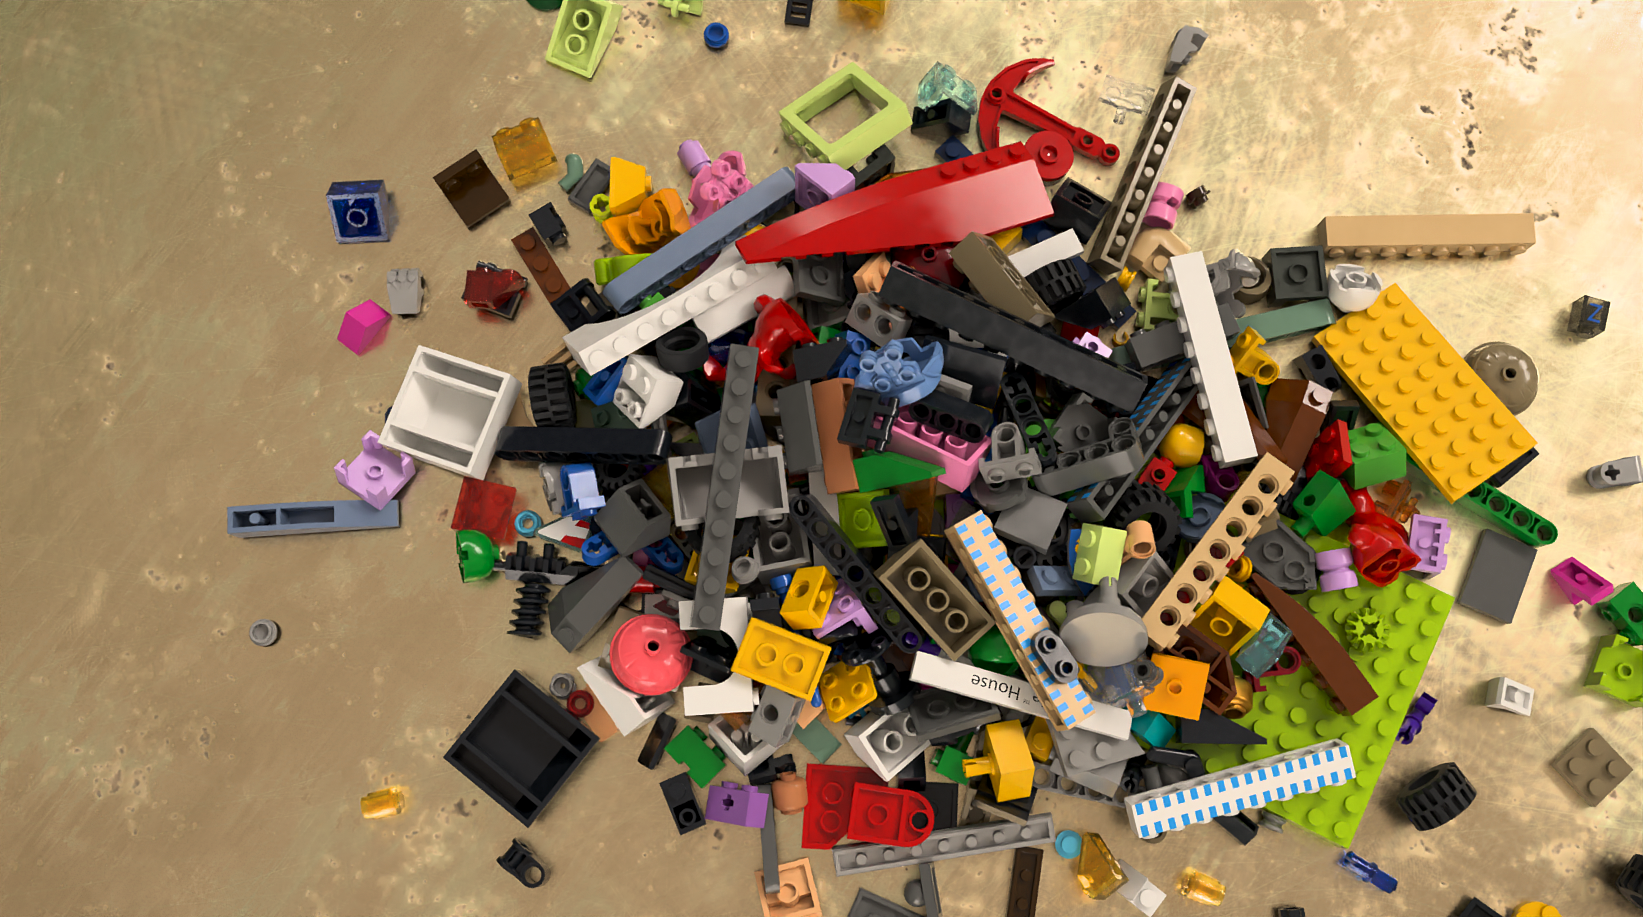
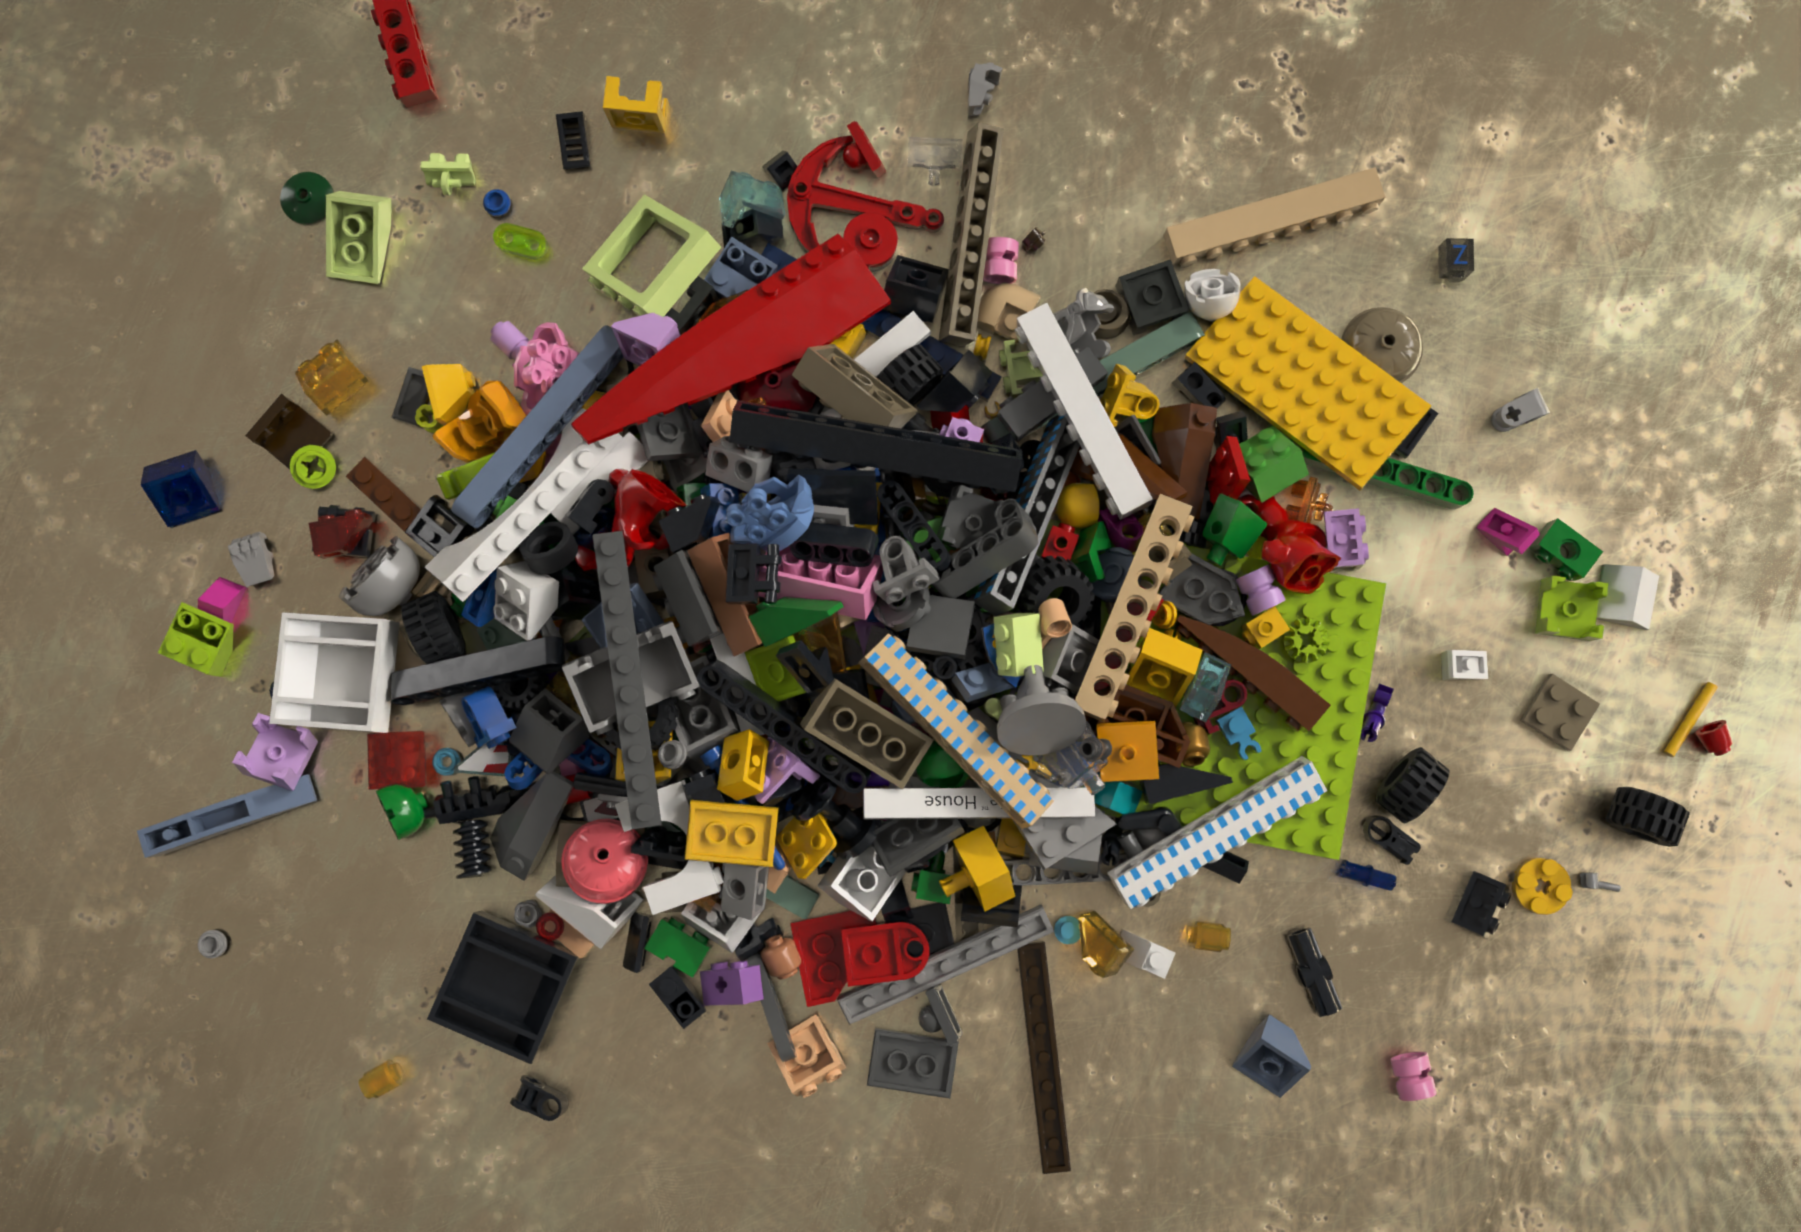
camera: 10 degrees left, 5 degrees up
black brick [529,202,567,248] -> none
sand green arm [558,153,583,192] -> none
plate [1030,630,1078,684] -> none
light grey bush [1258,811,1287,834] -> none
dark grey tile [1457,529,1538,624] -> none
none -> lime slope [158,602,234,677]
none -> lime gear [290,445,336,489]
none -> light grey cylinder [339,536,420,616]
none -> clear neon green plate [493,223,548,260]
none -> black leg [565,479,615,534]
none -> sand blue slope [704,237,778,304]
none -> black slope [762,151,798,190]
none -> red tile [843,121,886,178]
none -> dark azure plate [1215,707,1261,760]
none -> yellow brick [1241,606,1290,649]
none -> black piece [1363,815,1421,865]

